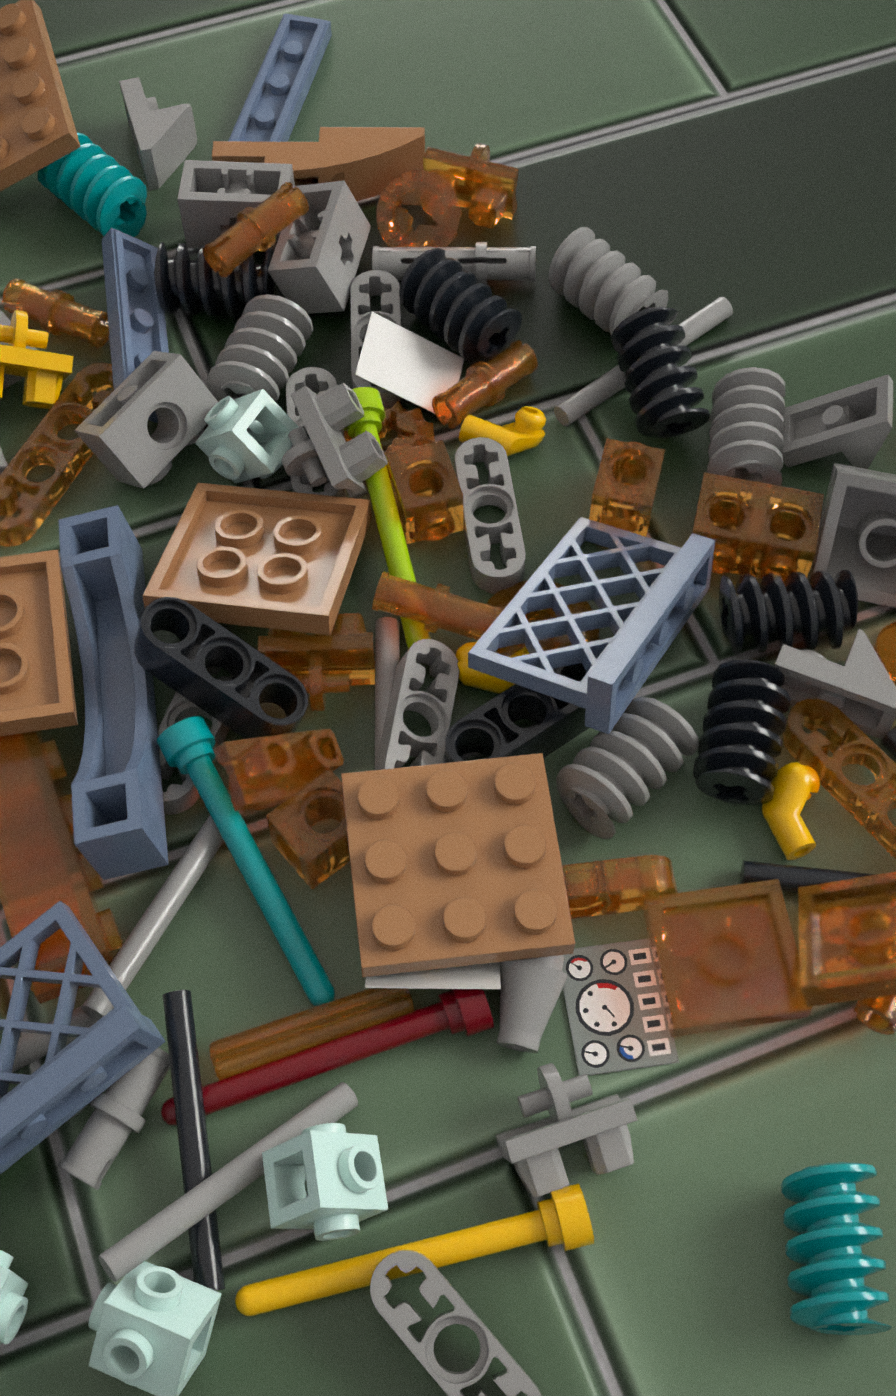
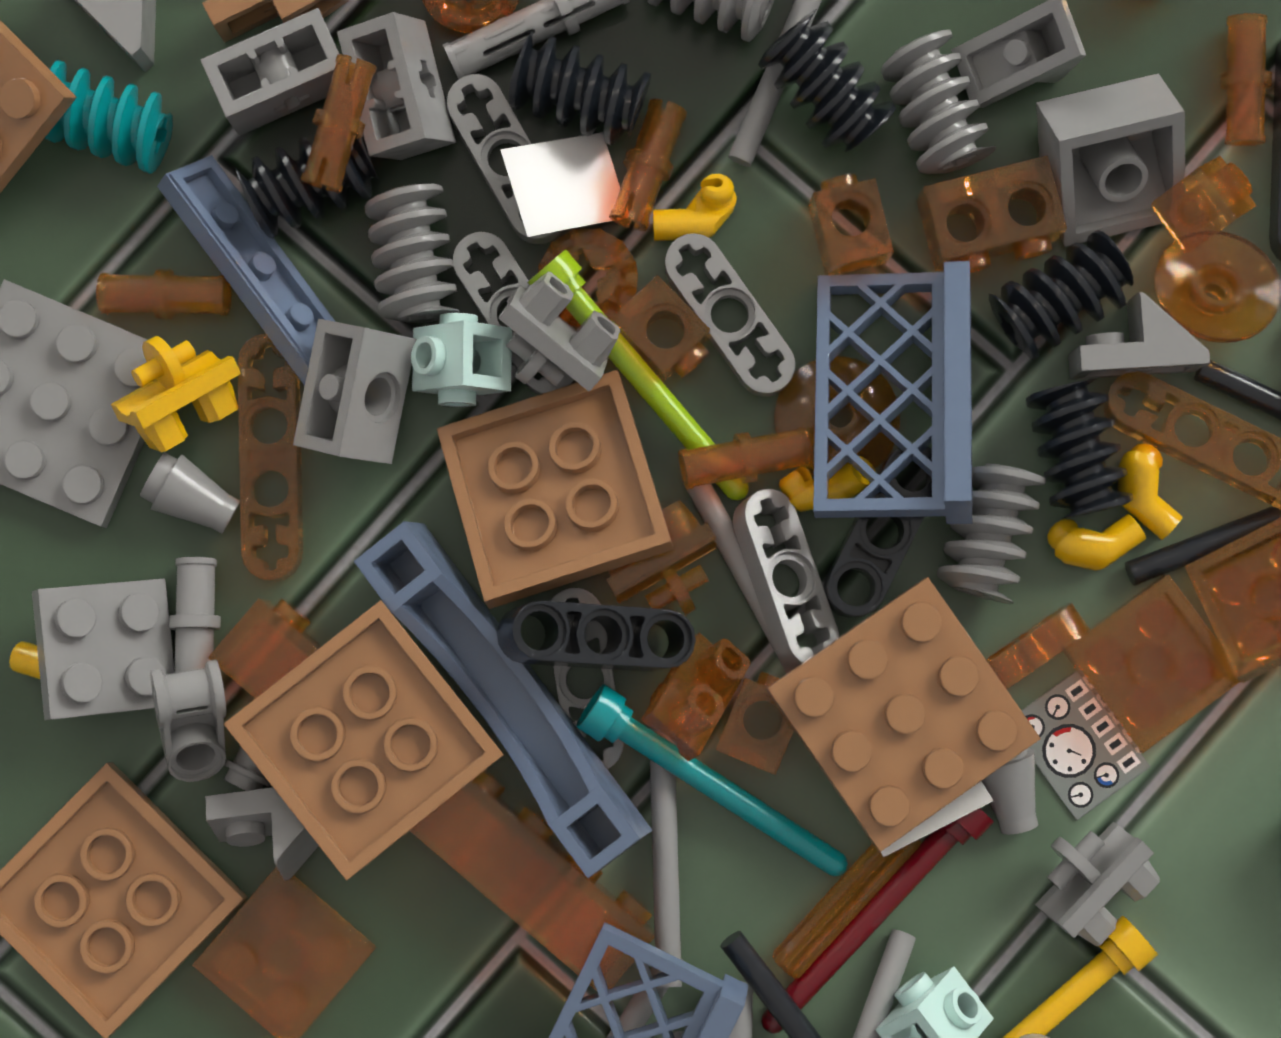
camera: 30 degrees left, 25 degrees up
none -> yellow arm [1047,514,1146,570]

